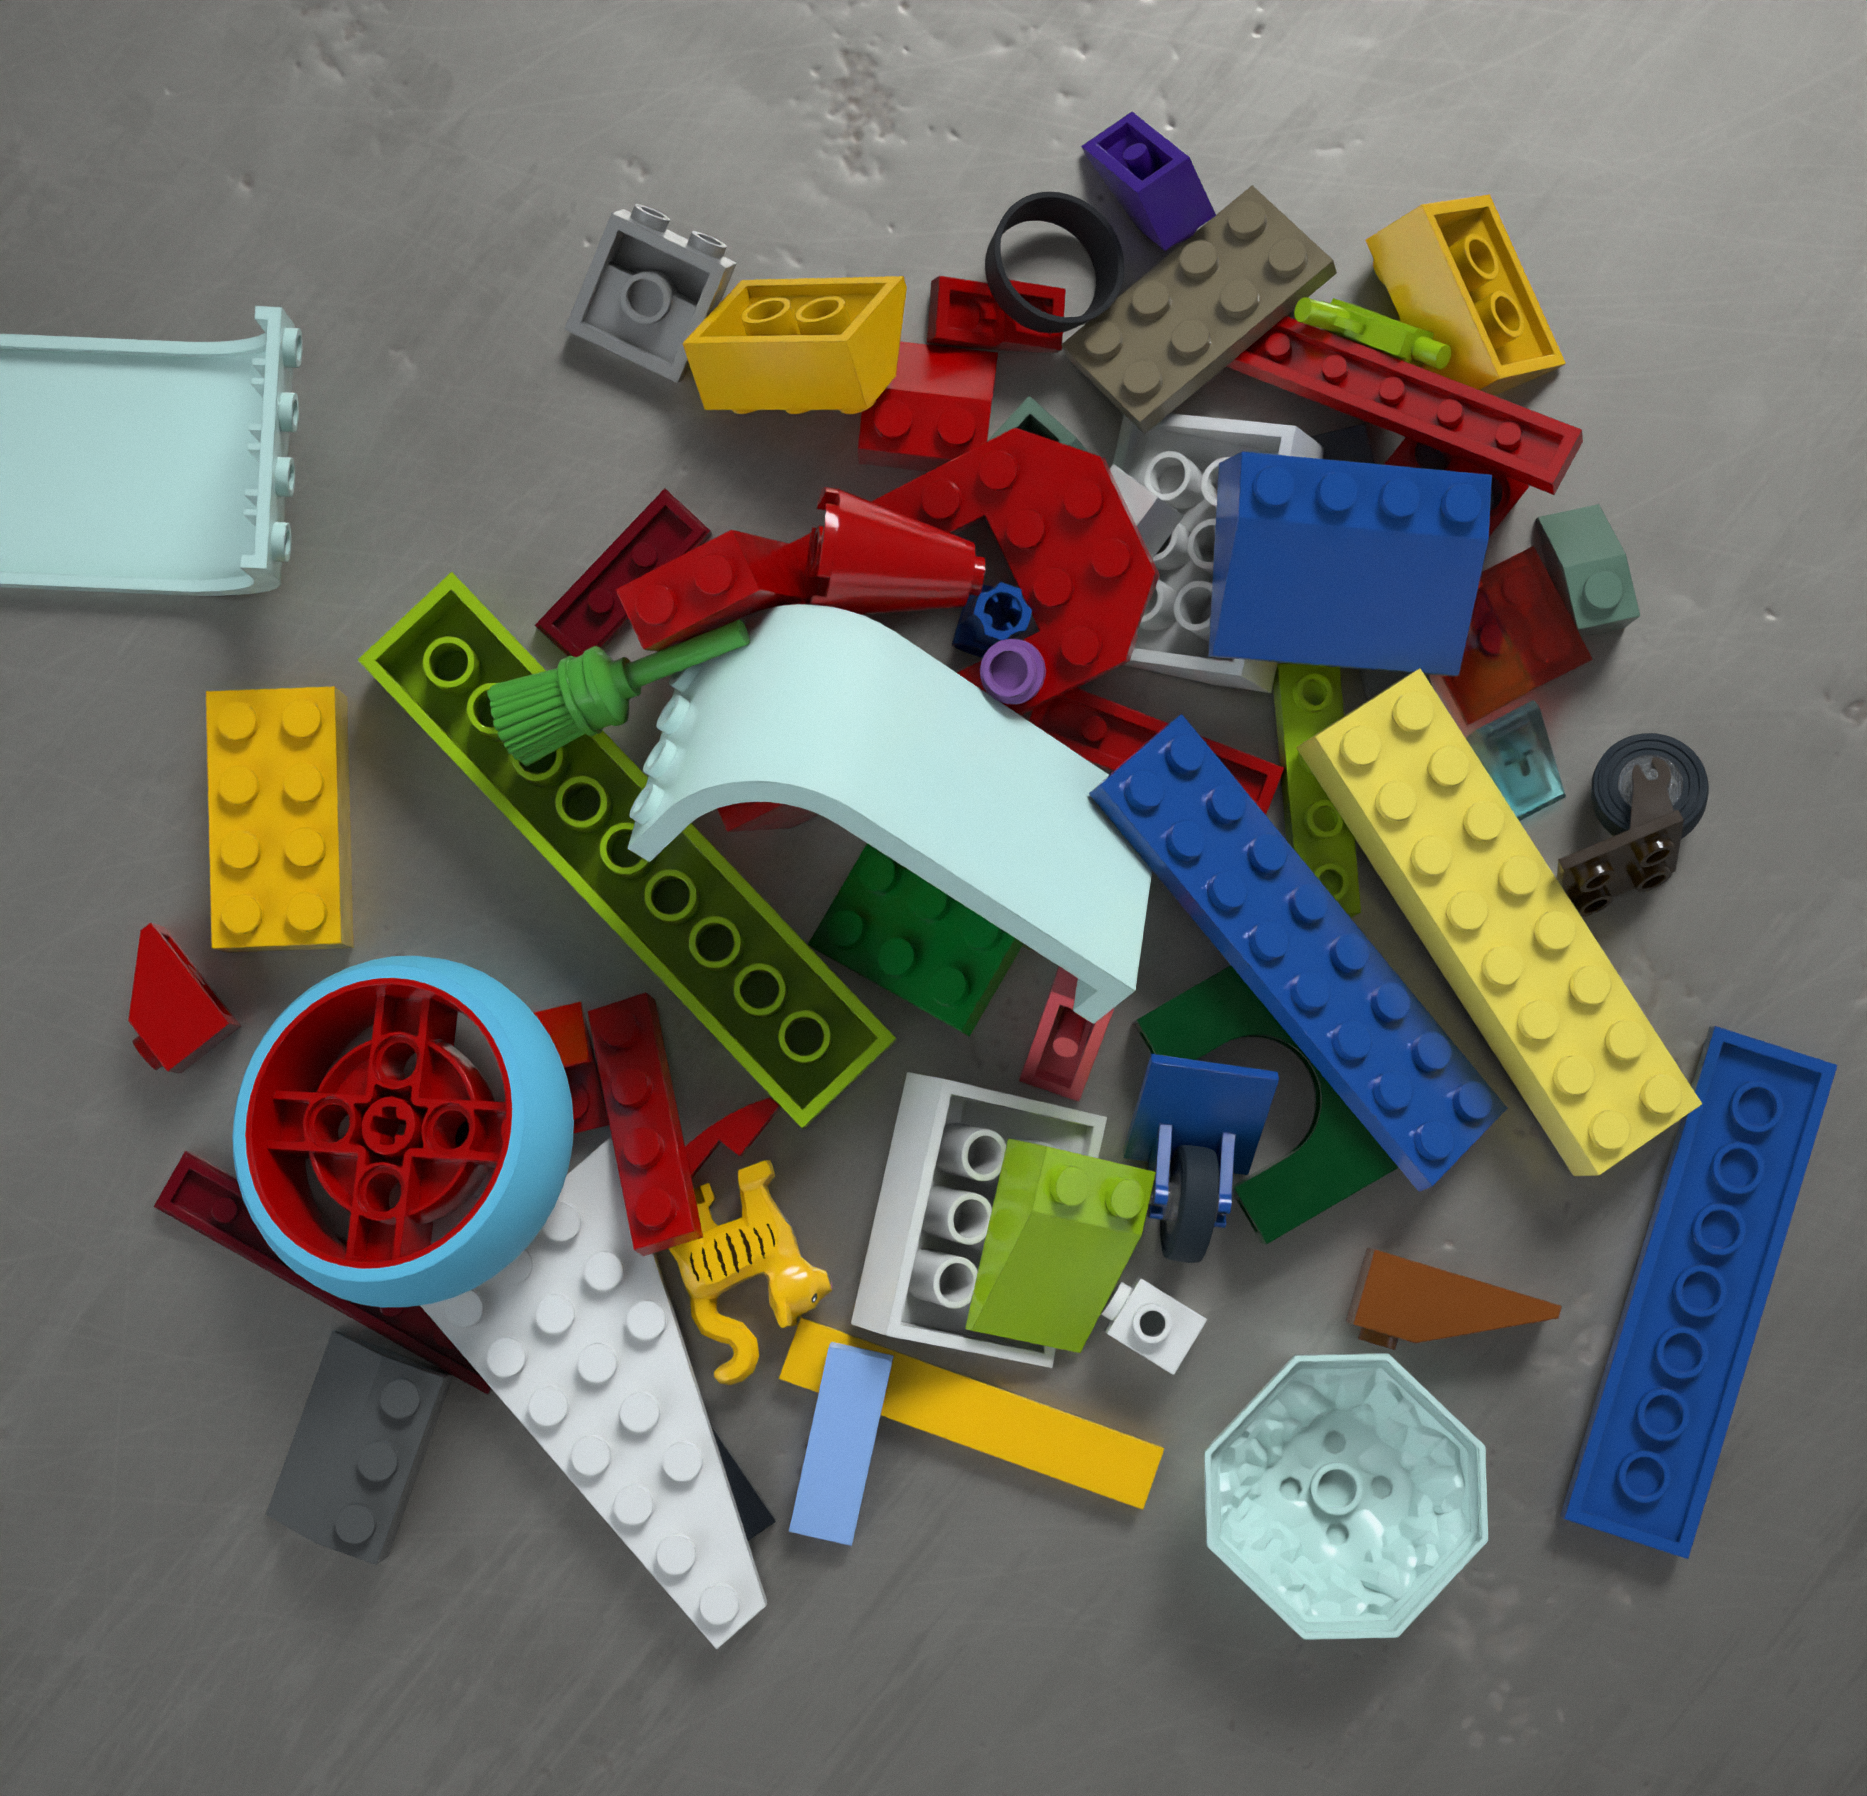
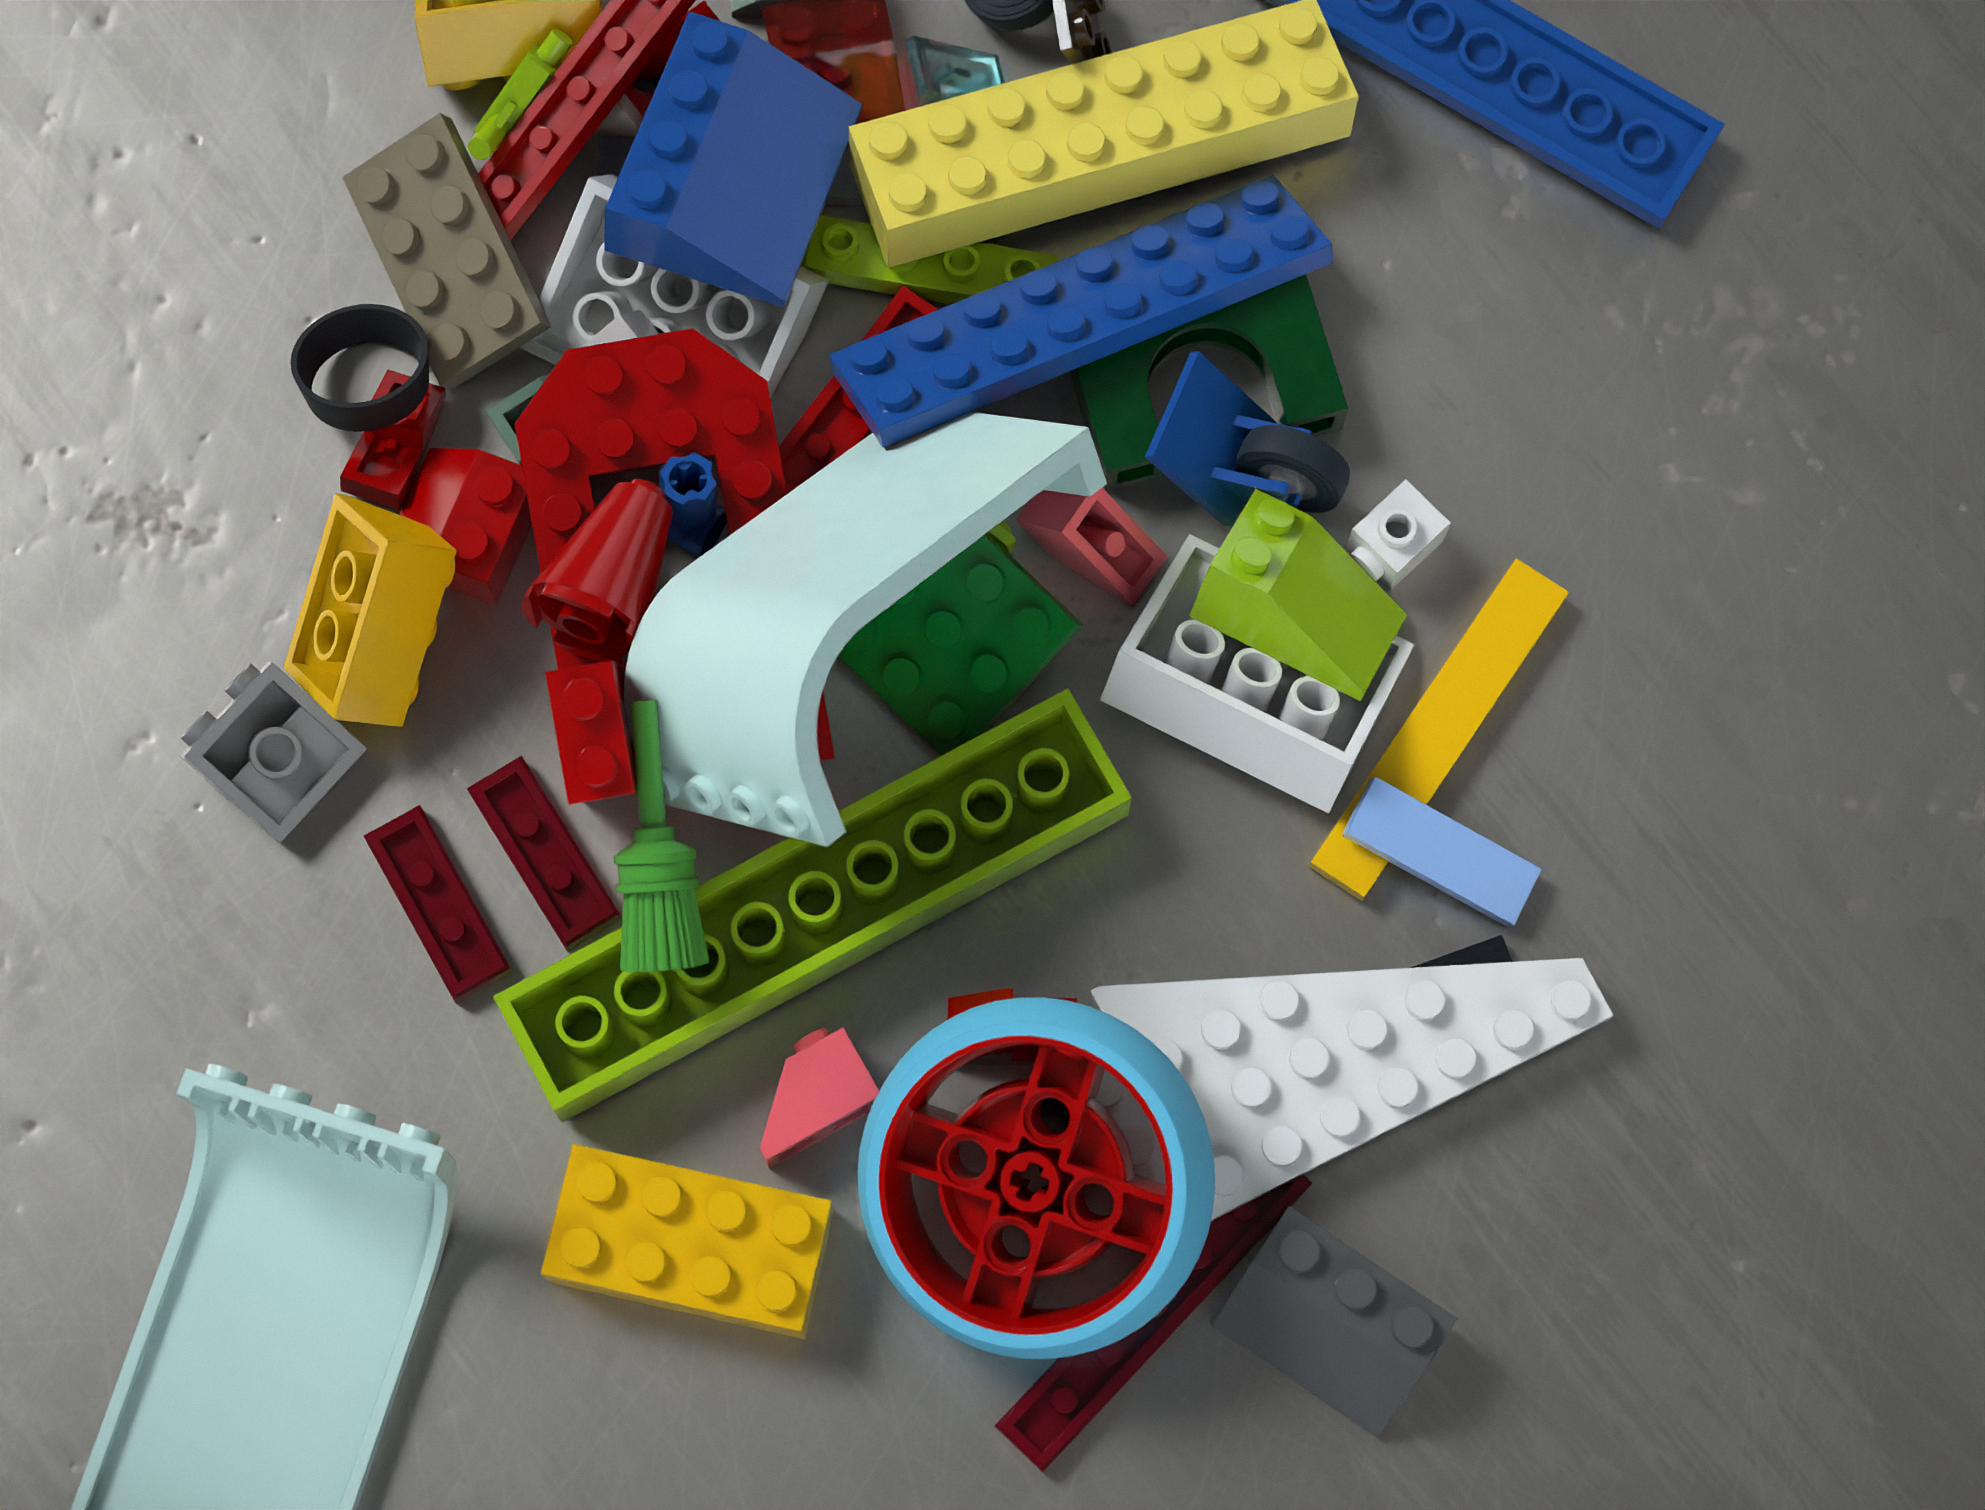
camera: 75 degrees left, 10 degrees down
red slope [128,923,241,1073] -> none
red plate [587,992,703,1256] -> none
yellow animal [668,1160,832,1385] -> none
red slope [685,1097,781,1179] -> none
medium lavender plate [980,639,1046,704] -> none
dark purple slope [1081,112,1216,251] -> none
light aqua rock [1204,1353,1489,1640] -> none
dark orange slope [1346,1248,1562,1350] -> none
none -> dark red tile [363,805,513,1004]
none -> coral slope [760,1027,879,1169]

